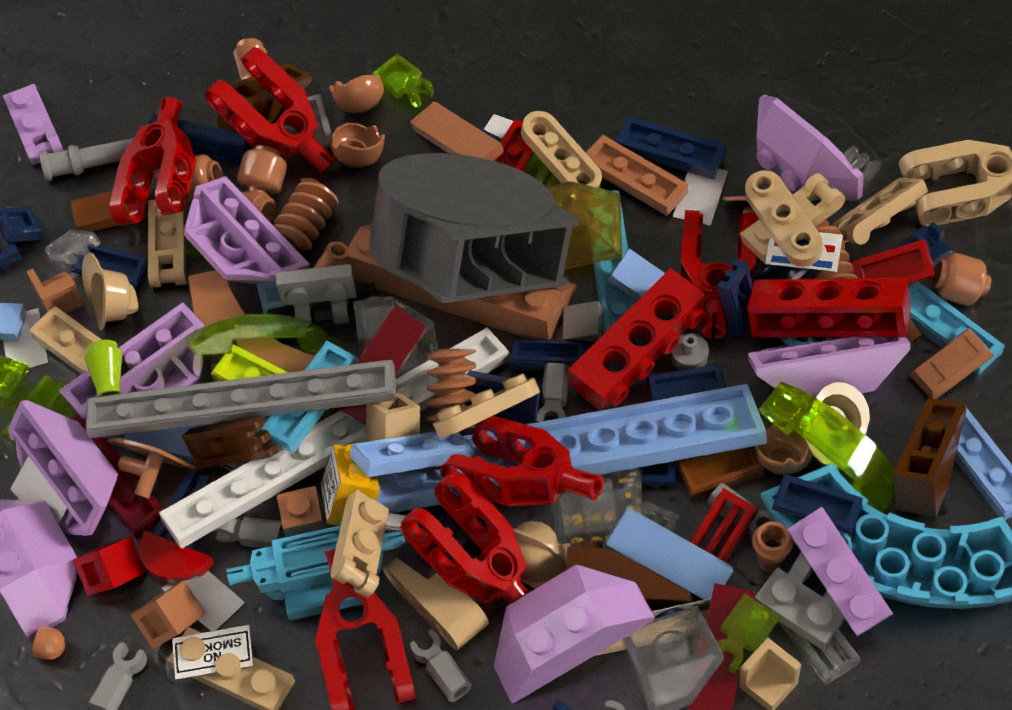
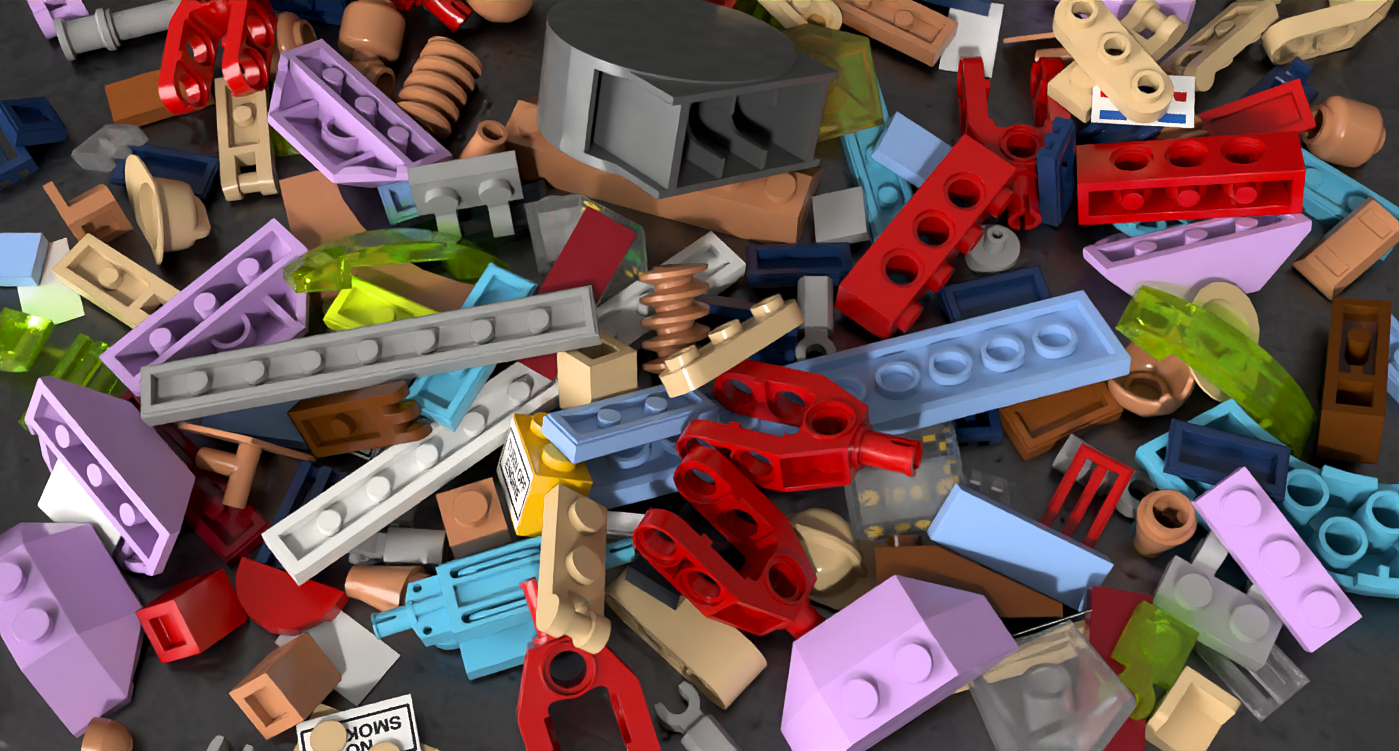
camera: 10 degrees left, 5 degrees up
lime cone [84,340,122,397] -> none
none -> nougat cone [345,563,434,612]

